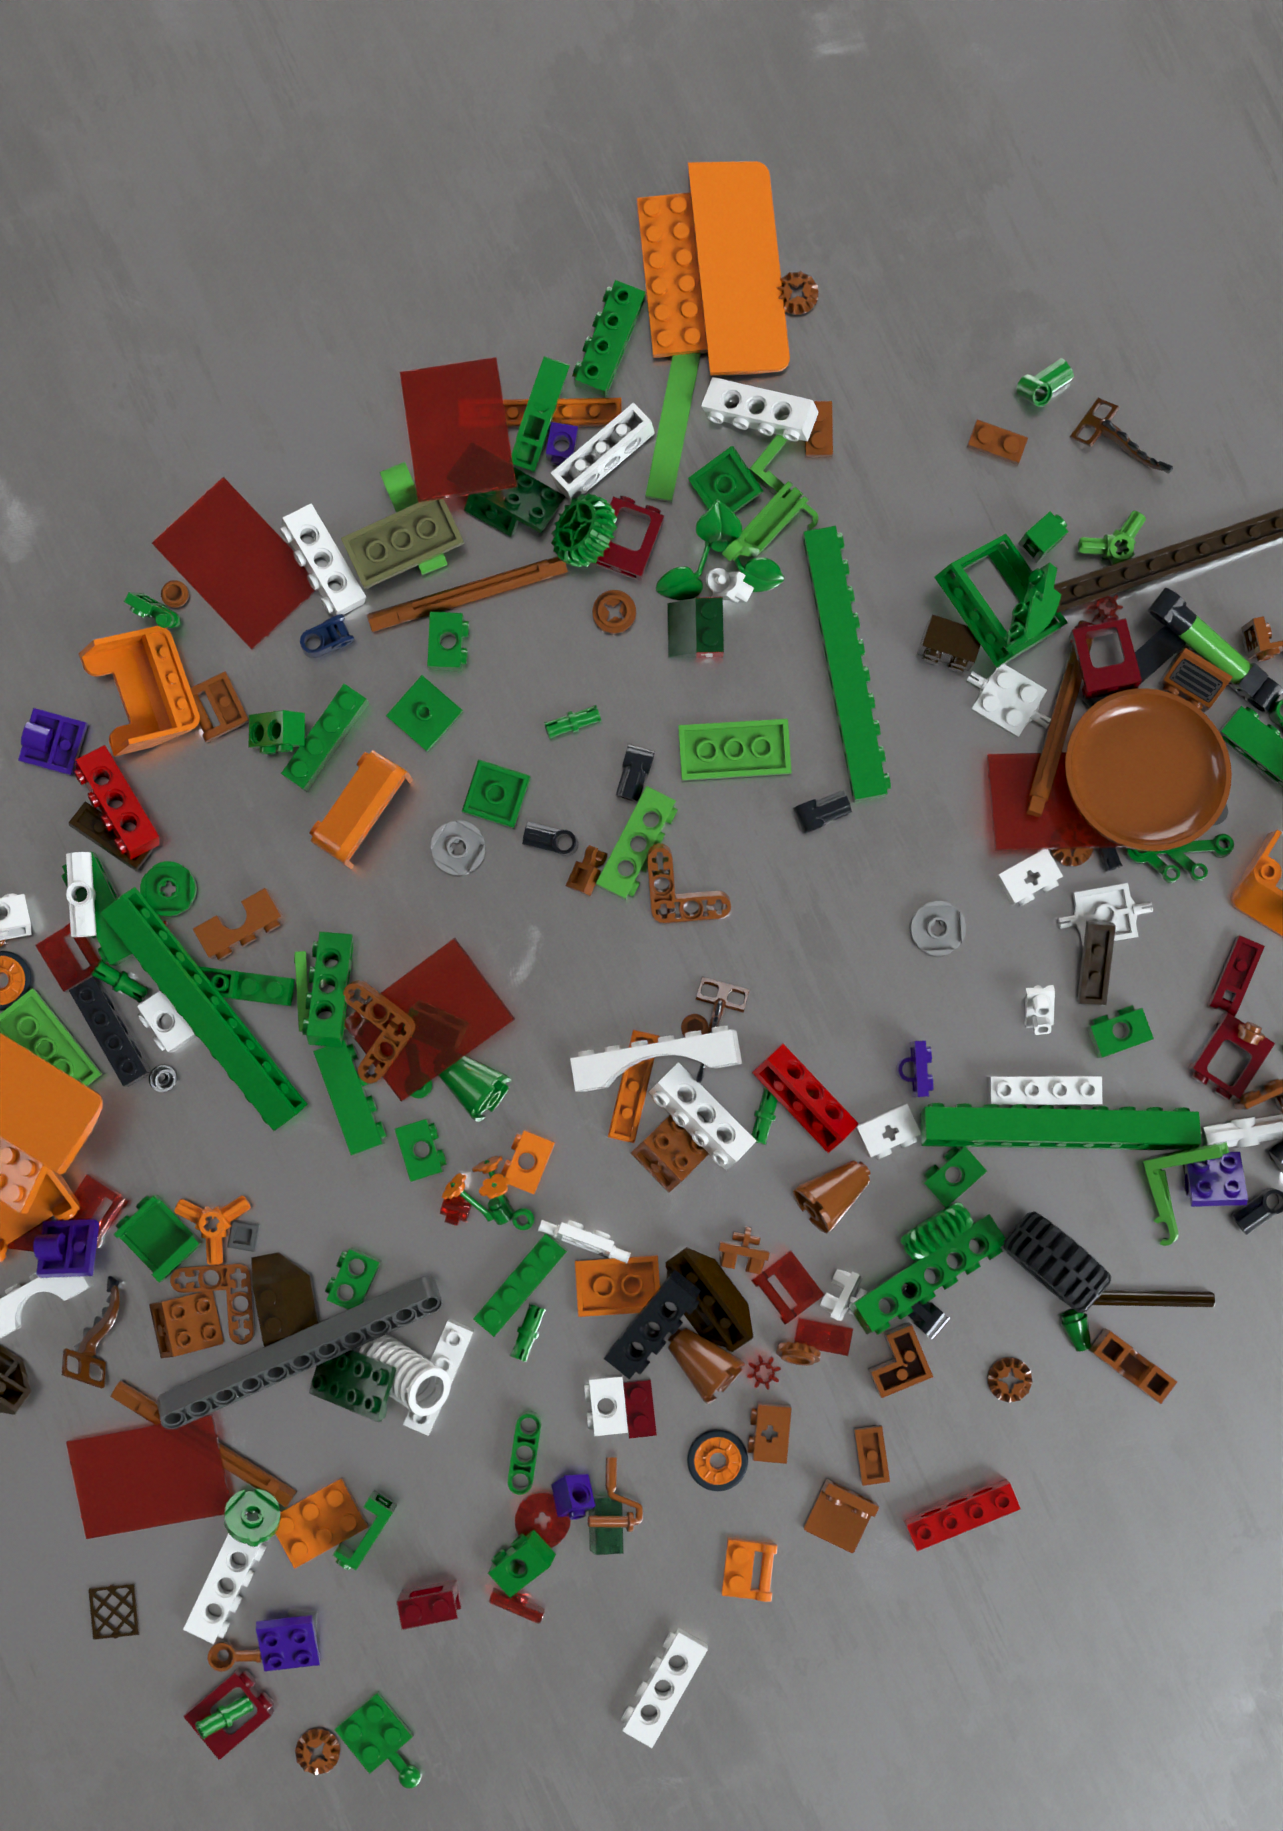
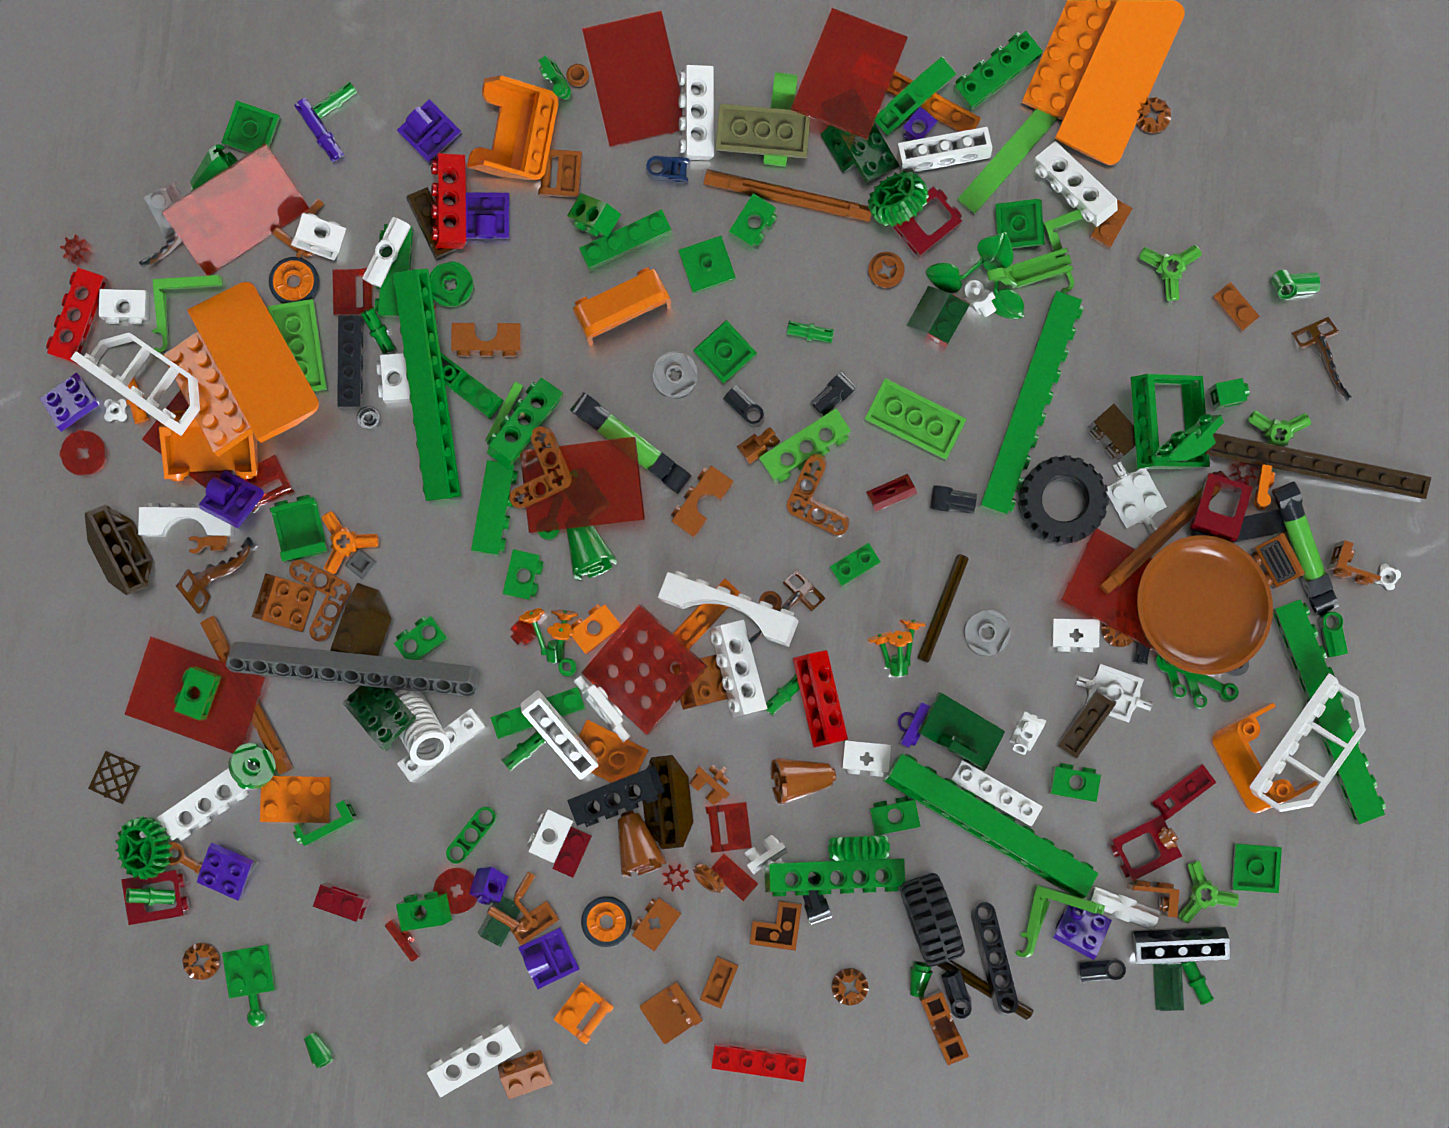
camera: 30 degrees right, 0 degrees up
none -> green gear [115,817,173,880]
none -> green brick [174,666,222,721]
none -> dark orange plate [189,536,230,554]
none -> green cone [304,1032,333,1069]
none -> dark purple plate [466,192,510,239]
none -> bracket [498,1050,552,1099]
none -> dark orange plate [508,901,560,946]
none -> dark purple plate [518,927,580,989]
none -> white brick [520,690,598,780]
none -> black piece [570,392,692,494]
none -> clear red piece [581,604,708,735]
none -> dark orange arch [670,465,734,538]
none -> green brick [829,543,881,587]
none -> dark red plate [866,474,917,512]
none -> plant [868,619,926,677]
none -> dark brown axle [918,554,969,662]
none -> dark green bracket [918,692,1005,771]
none -> black piece [941,969,972,1019]
none -> black beam [971,902,1018,1015]
none -> black tyre [1018,455,1109,544]
none -> bright green bush [1139,245,1202,301]
none -> orange plate [1254,464,1275,511]

